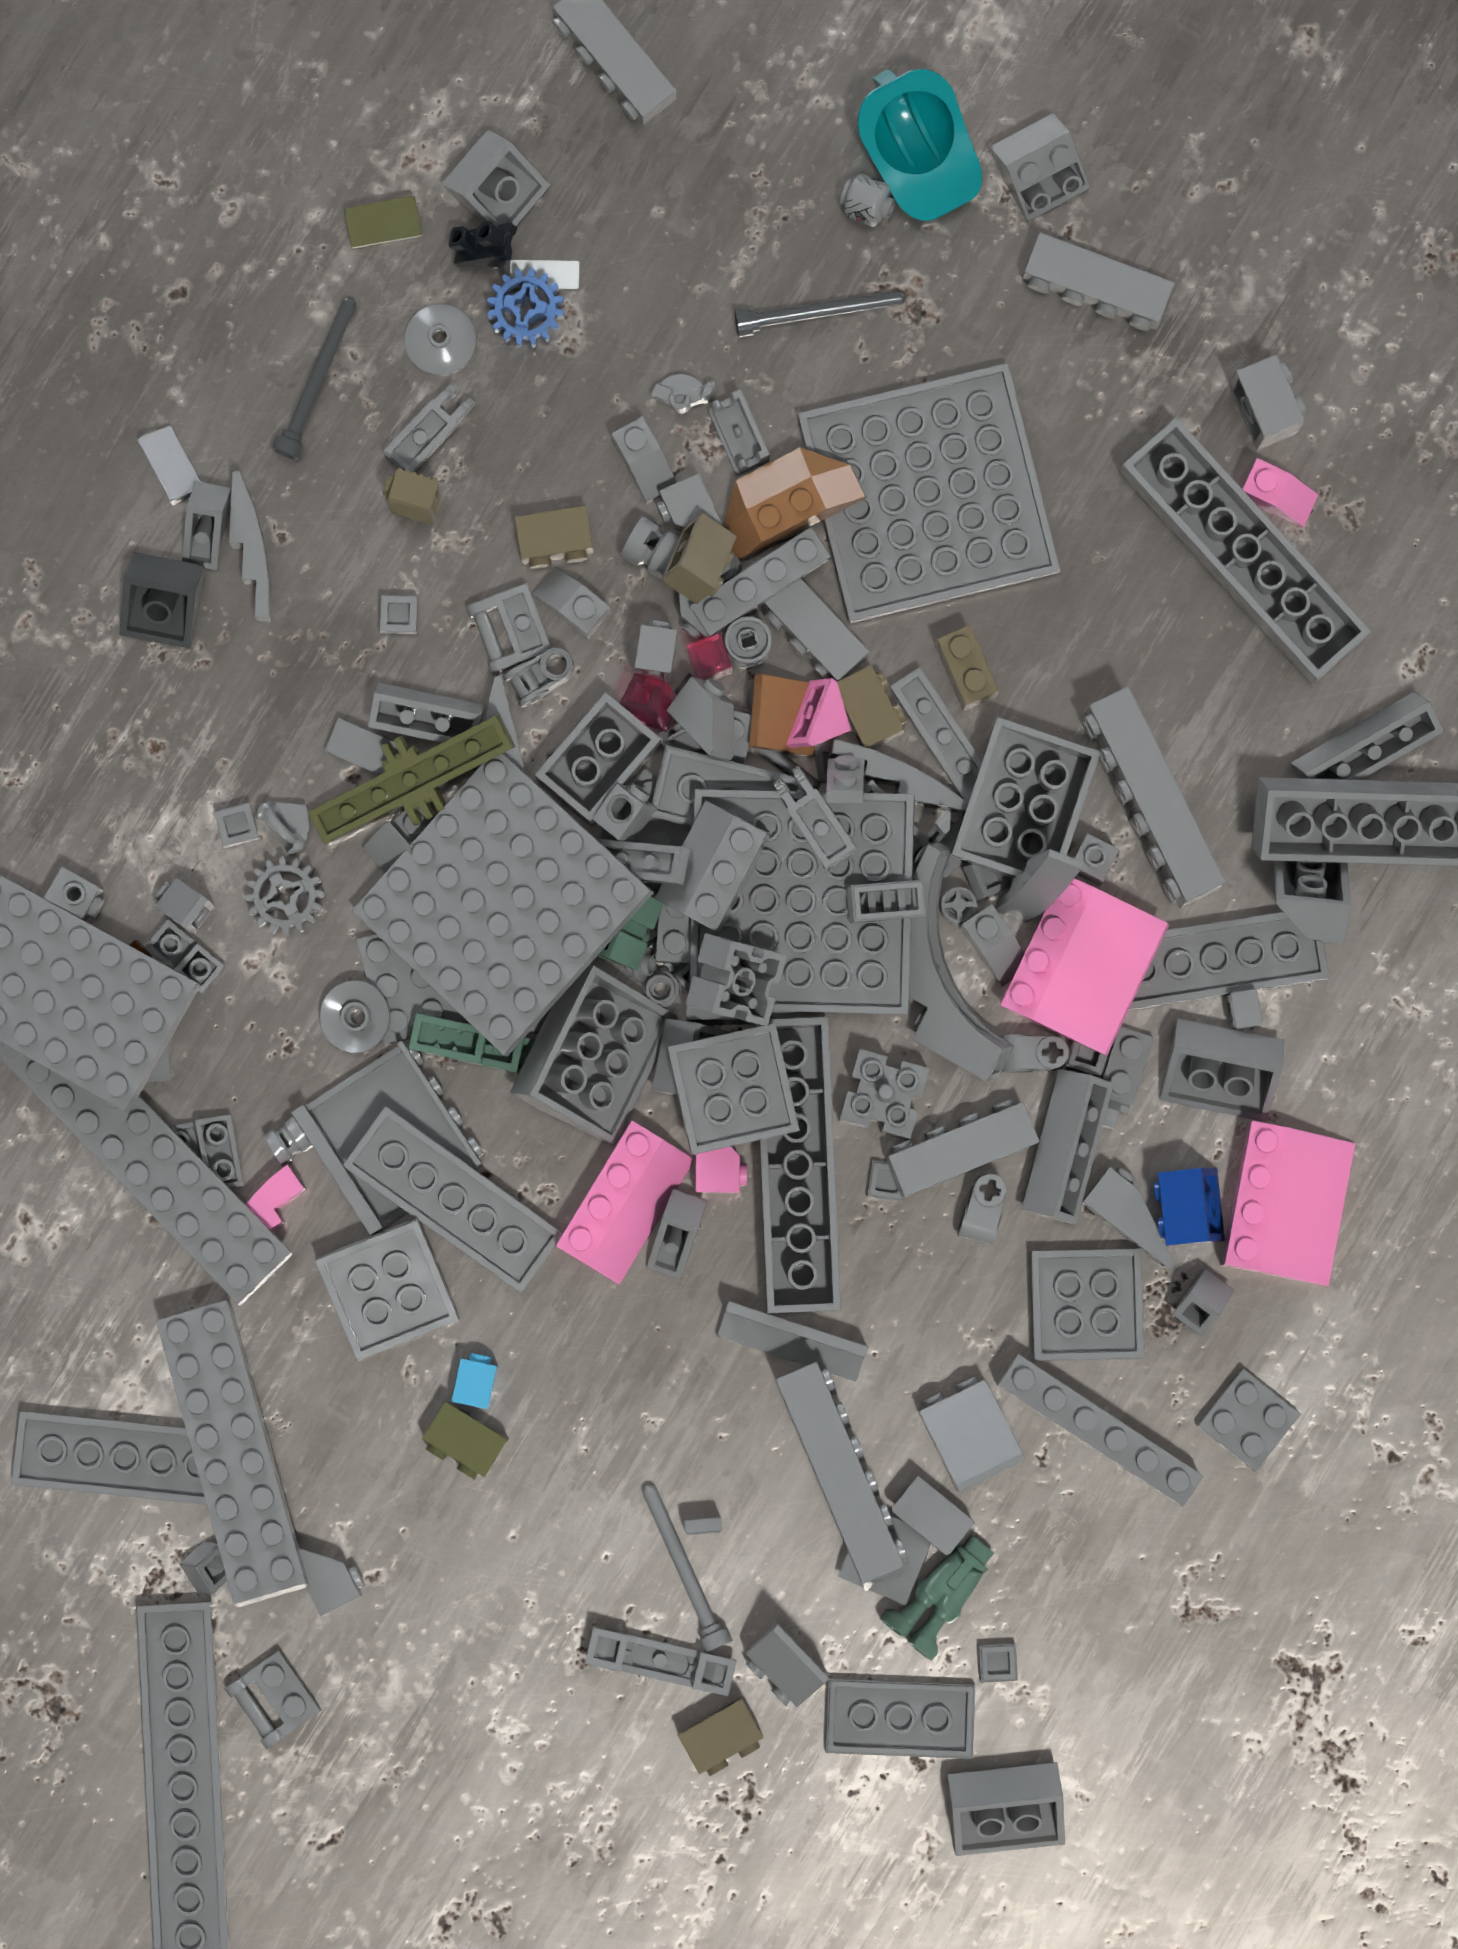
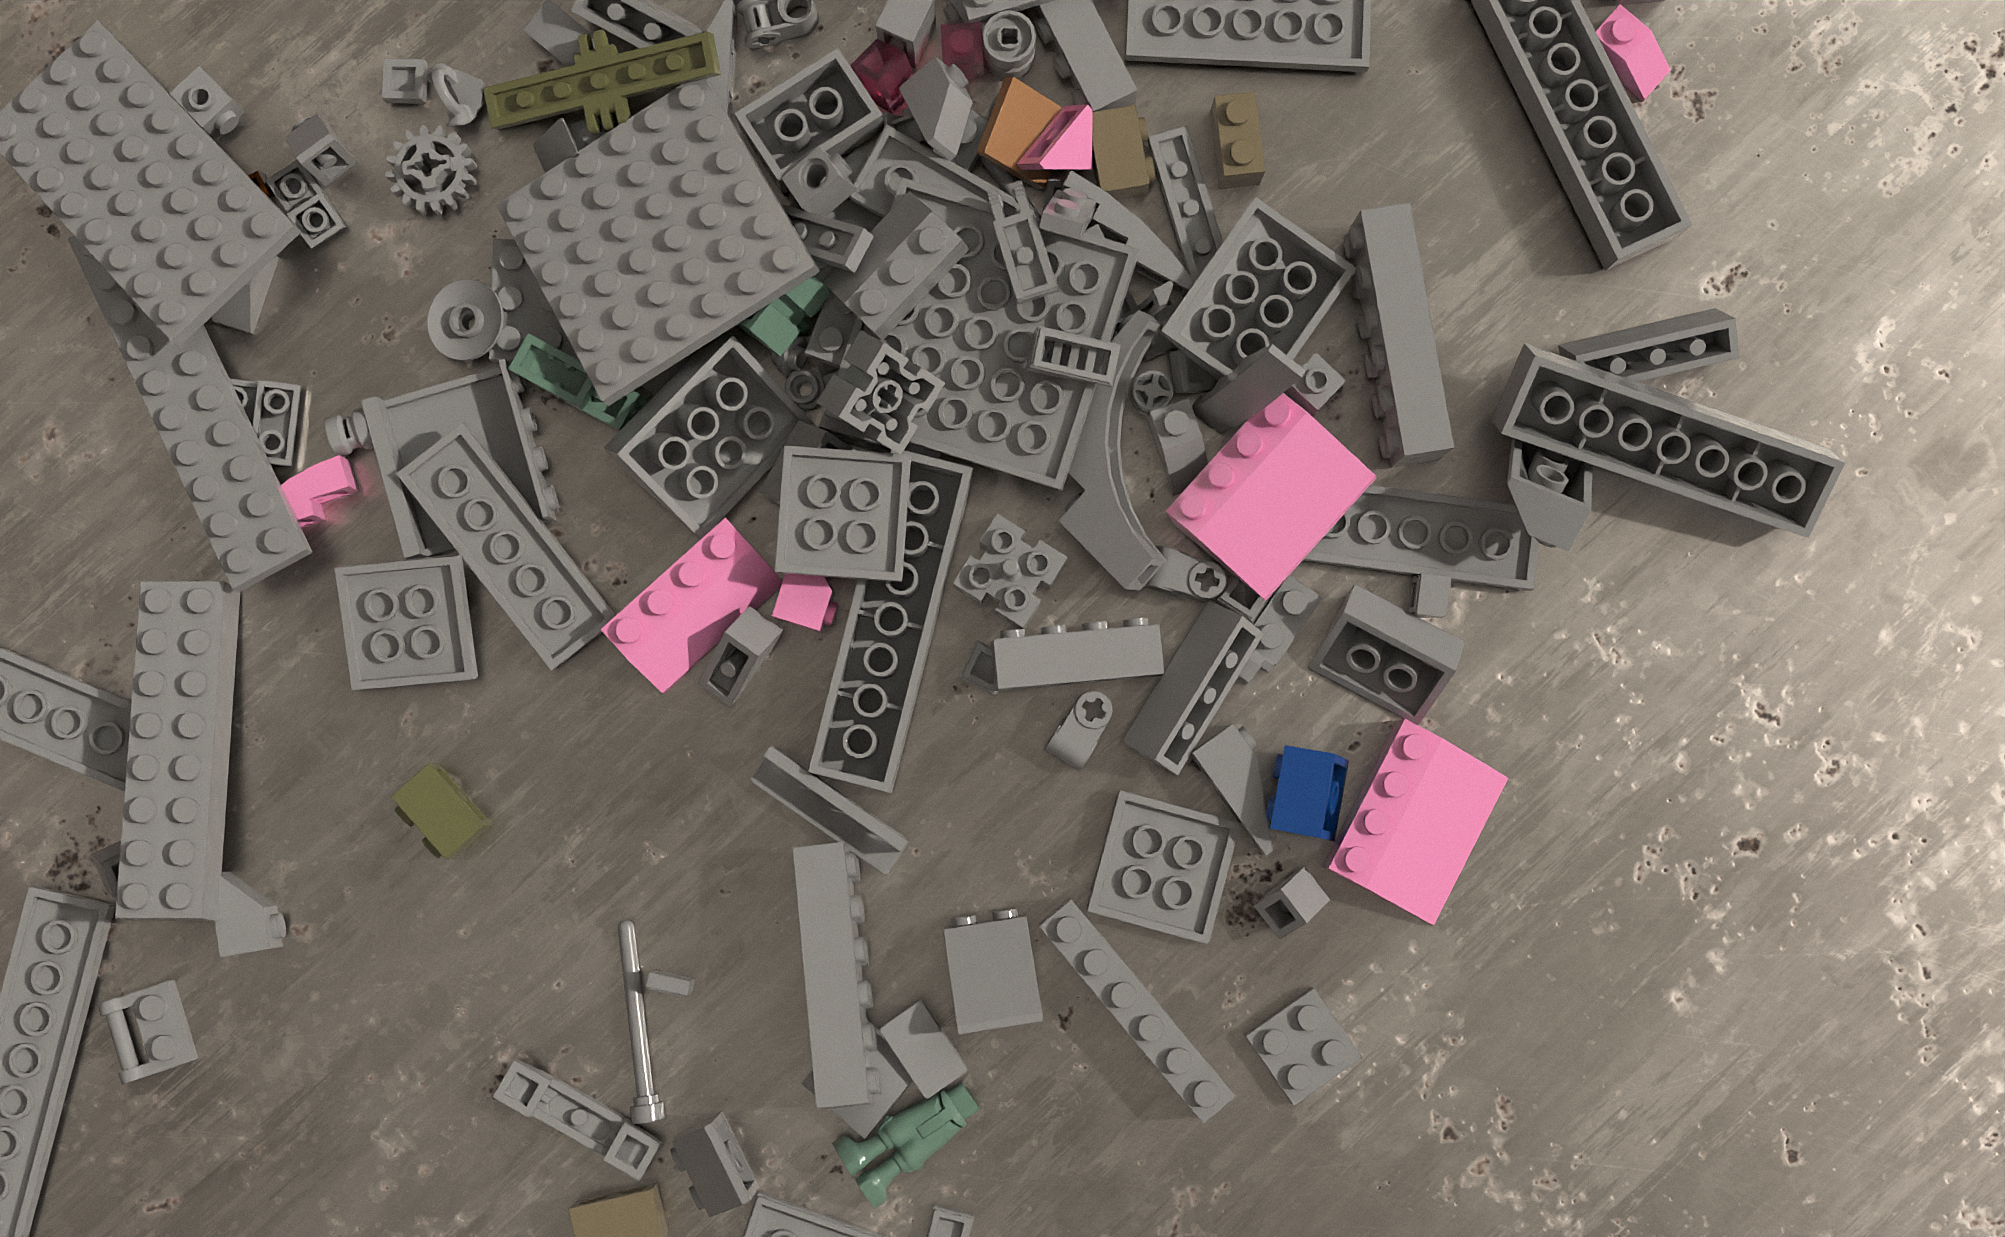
camera: 20 degrees right, 0 degrees up
medium azure brick [452,1353,498,1409] -> none

